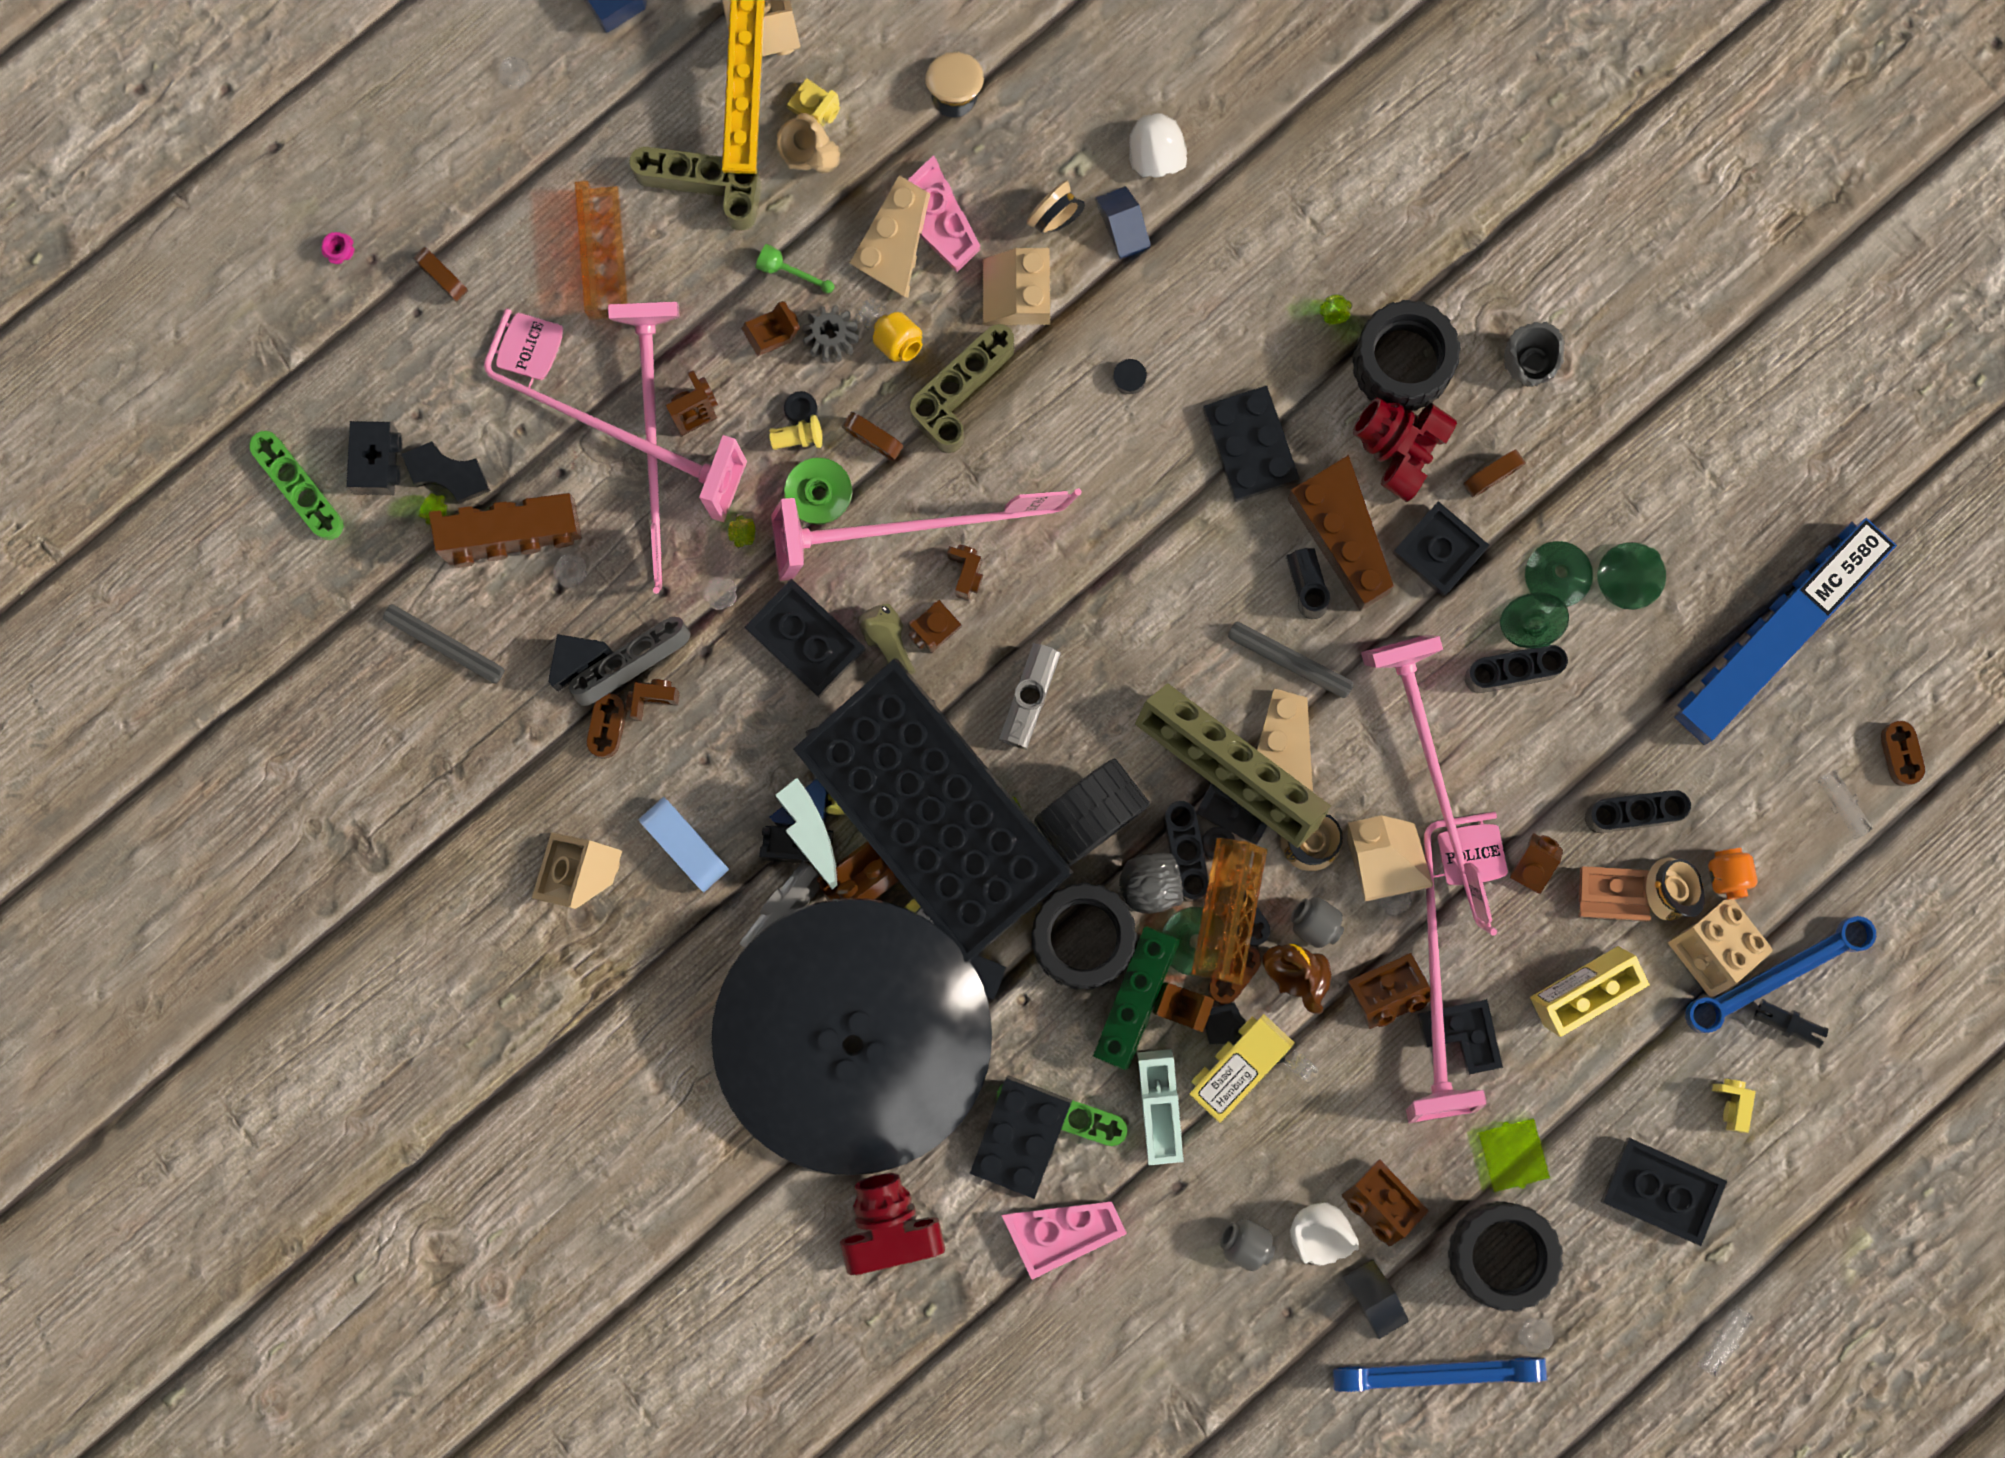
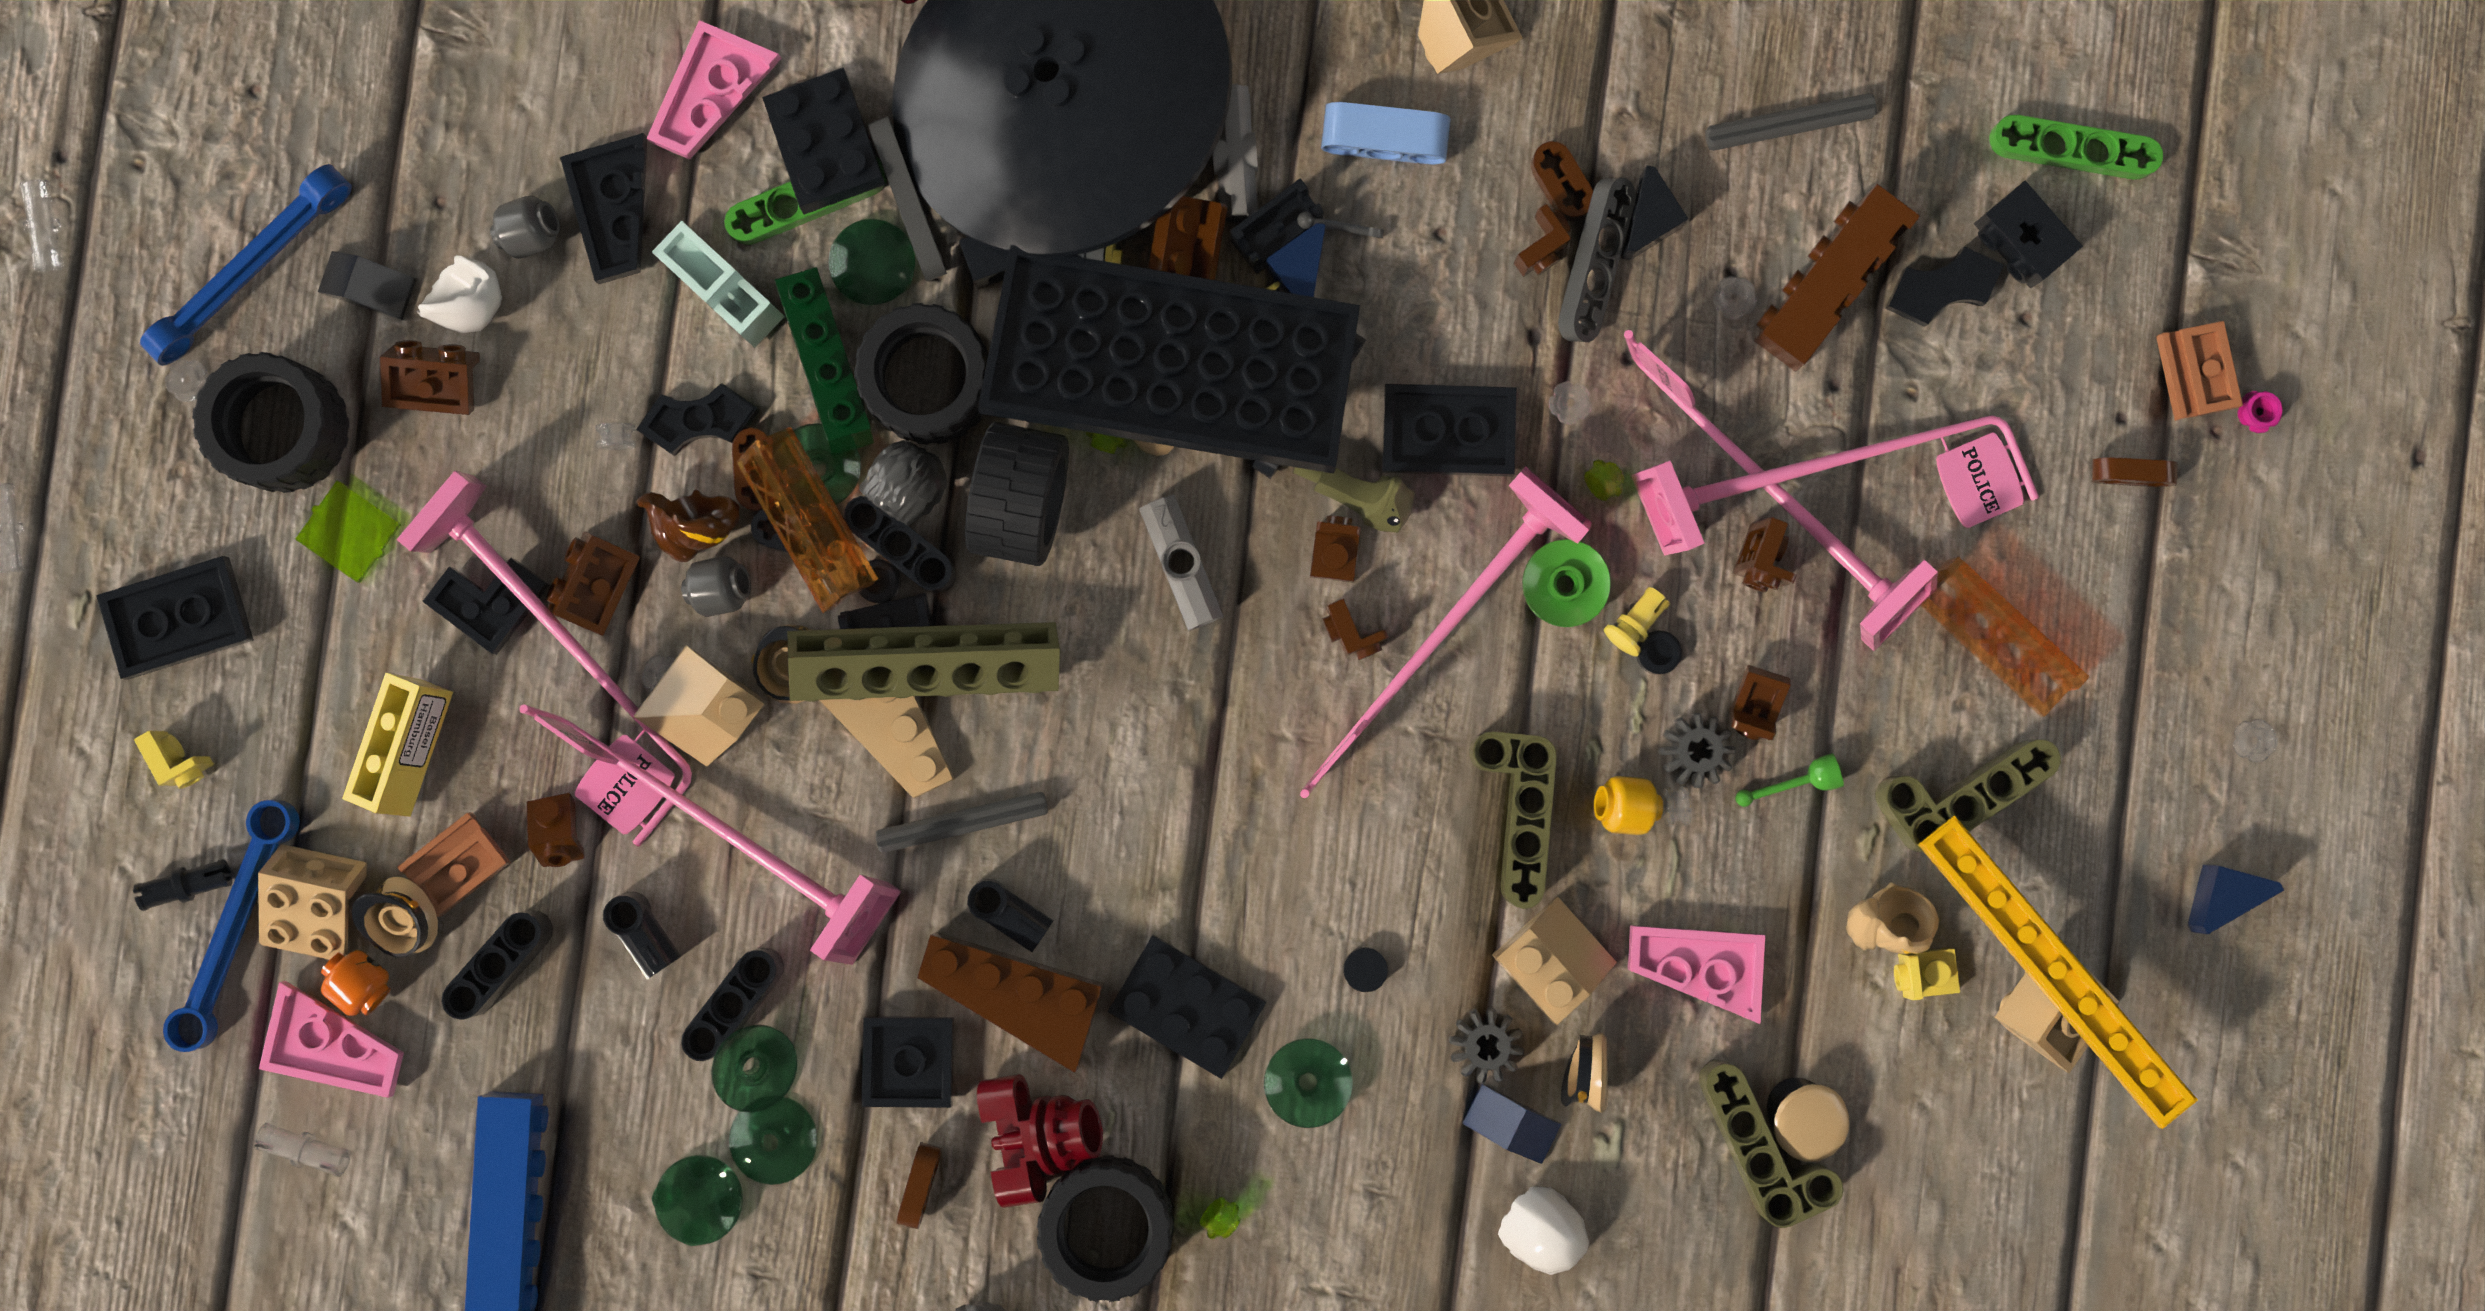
camera: 135 degrees right, 5 degrees up
clear neon green plate [418,493,448,525] -> none
light aqua slope [775,778,838,889] -> none
reddish brown beam [841,412,904,461] -> none
tan wing [850,175,930,298] -> none
reddish brown bracket [1153,982,1215,1032] -> none
light yellow brick [1189,1014,1295,1123] -> none
reddish brown beam [1880,721,1925,786] -> none
none -> bright pink wing [259,981,404,1098]
none -> black wing [560,133,647,284]
none -> black piece [603,892,682,979]
none -> clear green dish [828,219,915,305]
none -> dark grey beam [868,116,947,281]
none -> clear green dish [1264,1038,1353,1128]
none -> dark grey hinge [1297,211,1384,238]
none -> dark grey gear [1448,1007,1525,1084]
none -> olive beam [1699,1059,1844,1228]
none -> nougat plate [2156,321,2243,421]

